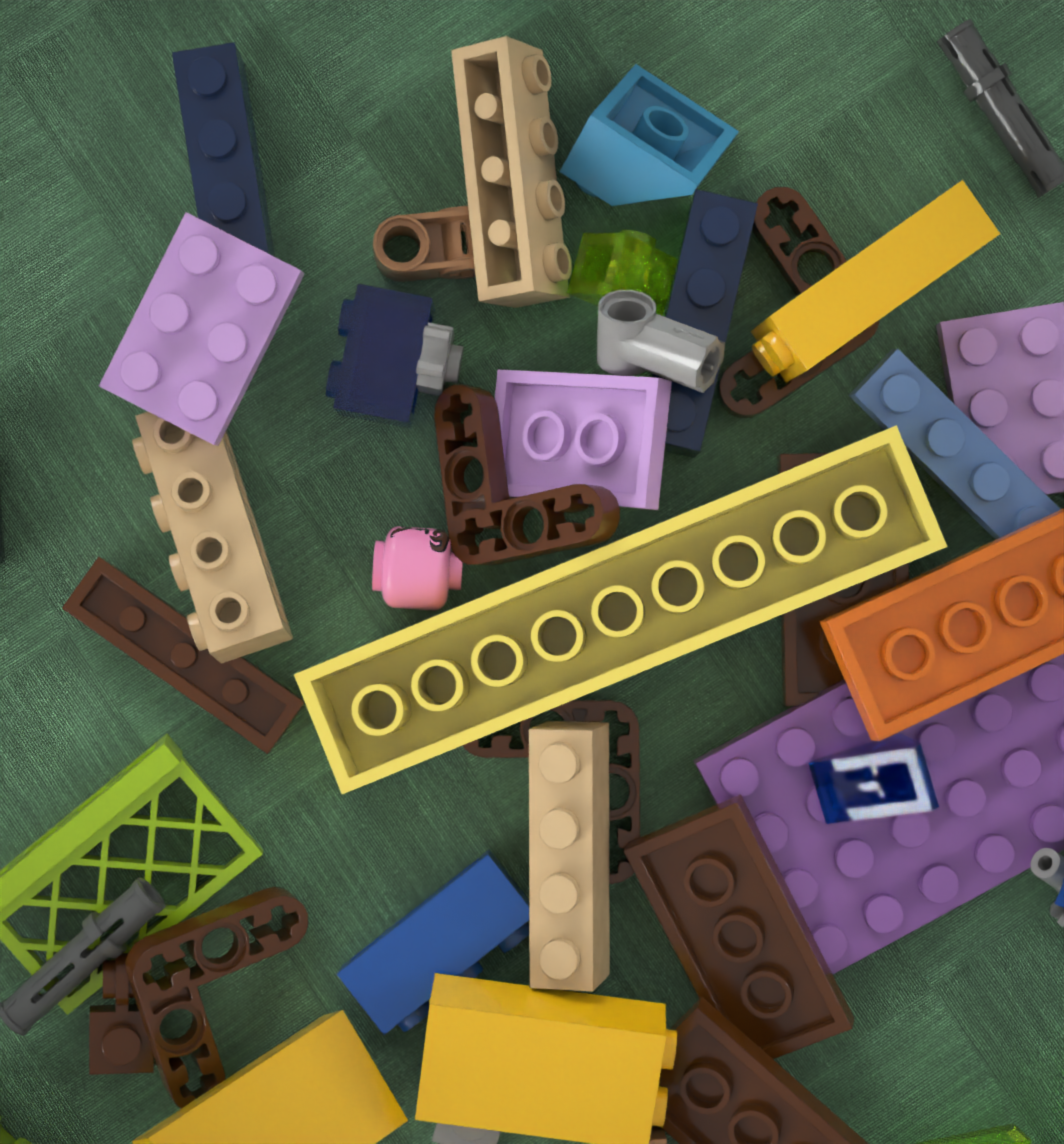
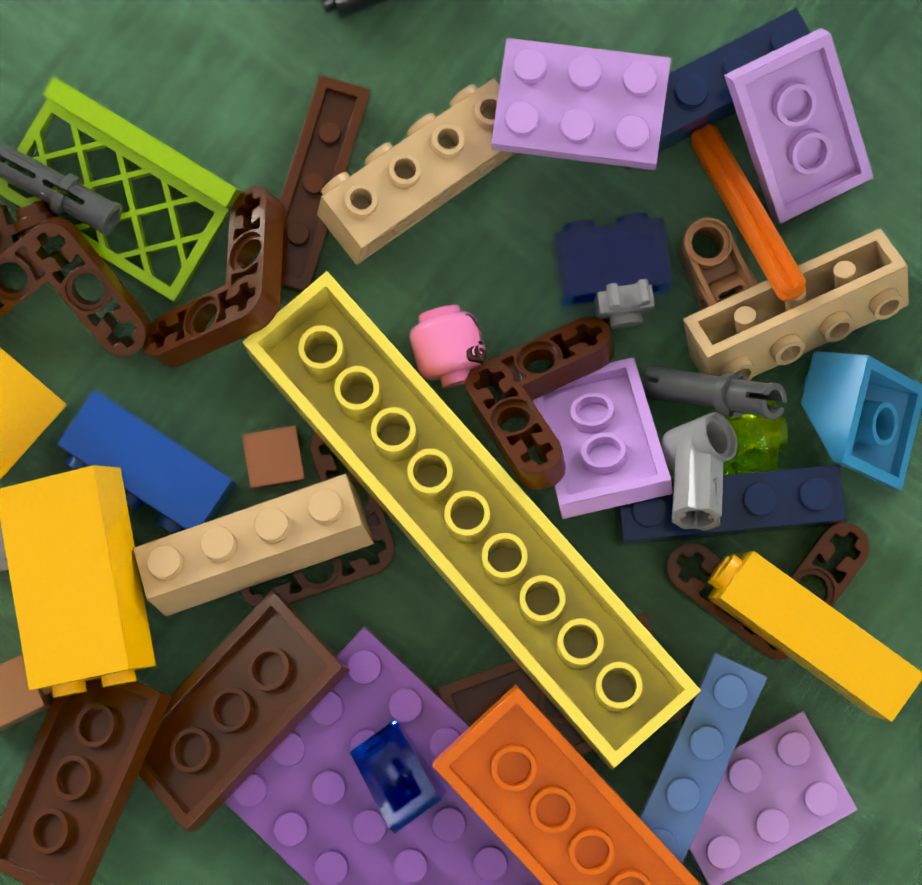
camera: 70 degrees right, 5 degrees down
none -> reddish brown beam [143,185,284,368]
none -> nougat tile [242,425,306,490]
none -> dark grey pin [641,365,787,420]
none -> orange axle [691,124,806,301]
none -> lavender plate [724,28,874,224]

